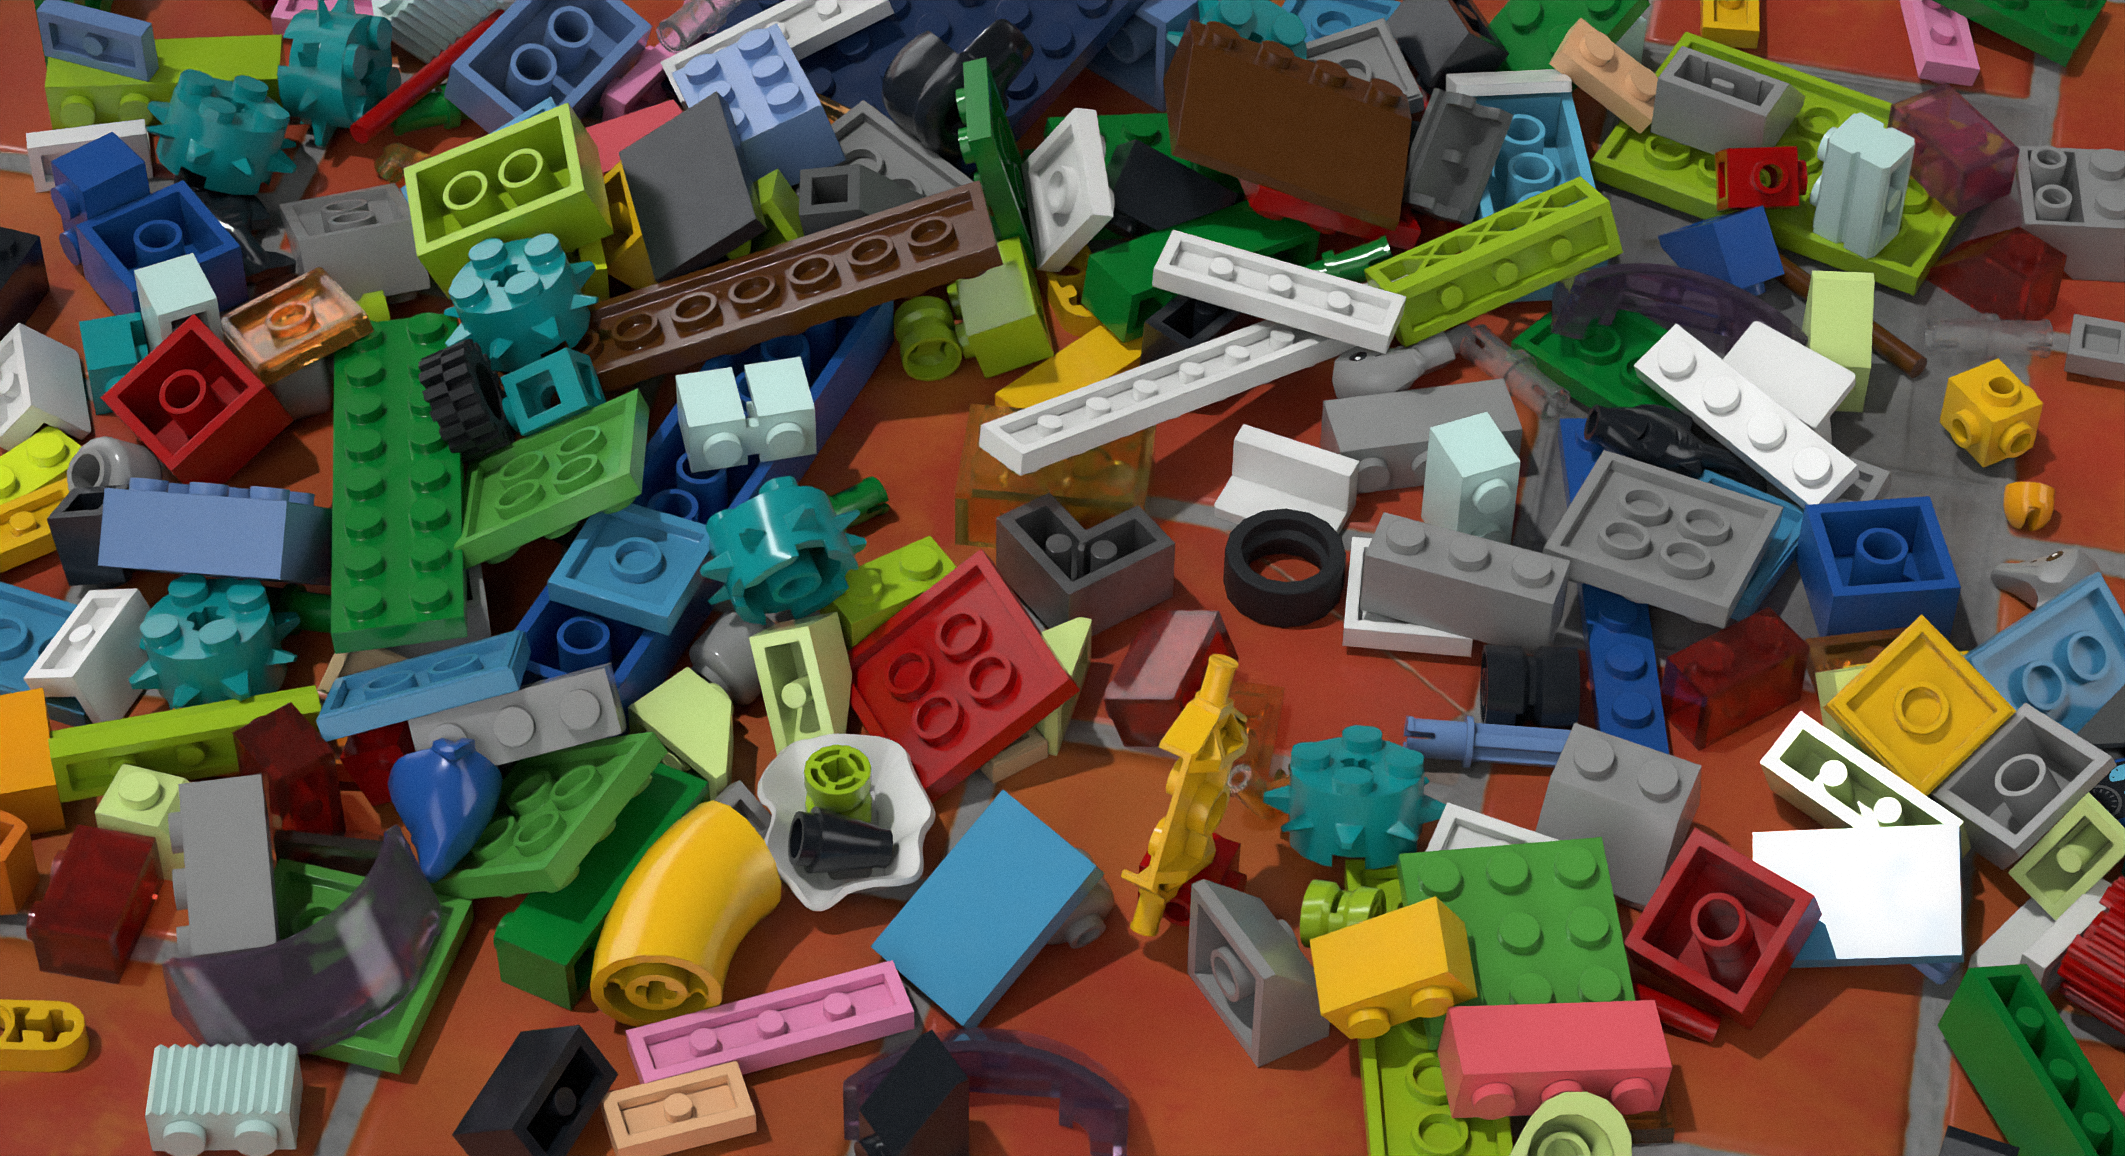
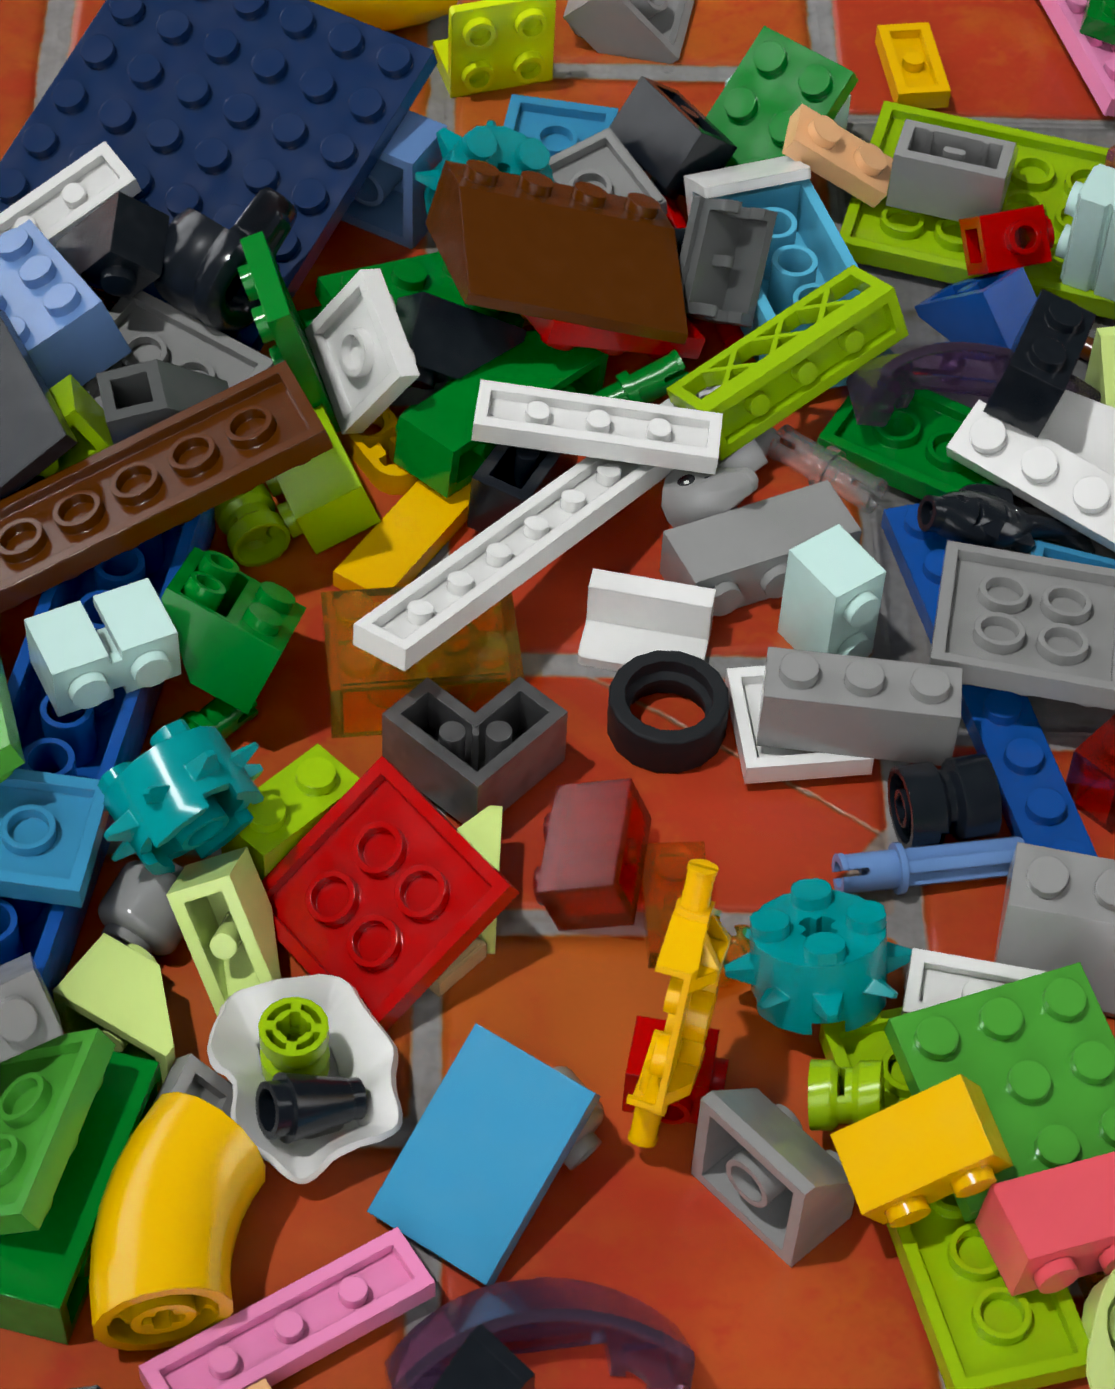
camera: 15 degrees left, 5 degrees up
none -> black slope [56,191,170,300]
none -> green slope [161,546,306,715]
none -> black brick [983,289,1097,438]

